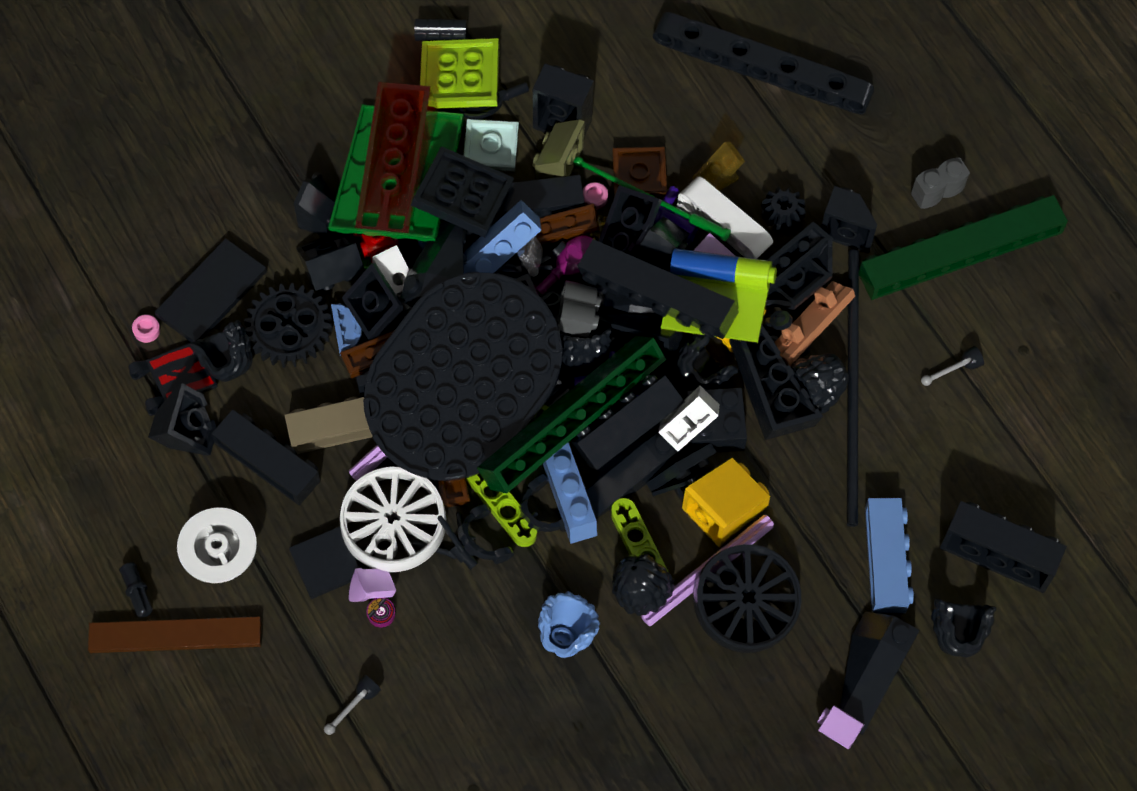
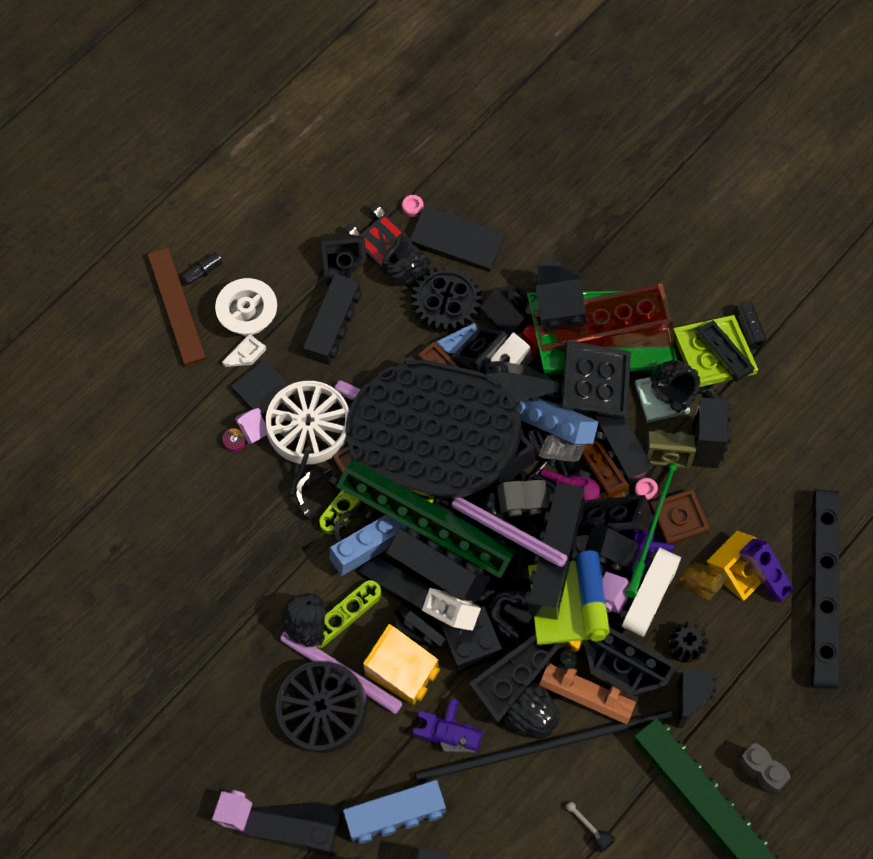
camera: 75 degrees right, 0 degrees up
dark tan brick [285,397,372,454] -> none
hinge [324,675,381,735] -> none
medium blue hair [538,592,600,658] -> none
none -> white tile [222,334,266,367]
none -> dark purple piece [413,699,482,754]
none -> lavender axle [452,498,567,567]
none -> black slope [536,279,587,331]
none -> black hair [650,360,701,413]
none -> black tile [695,320,755,382]
none -> yellow slope [706,531,761,601]
none -> dark purple leg [739,538,793,603]

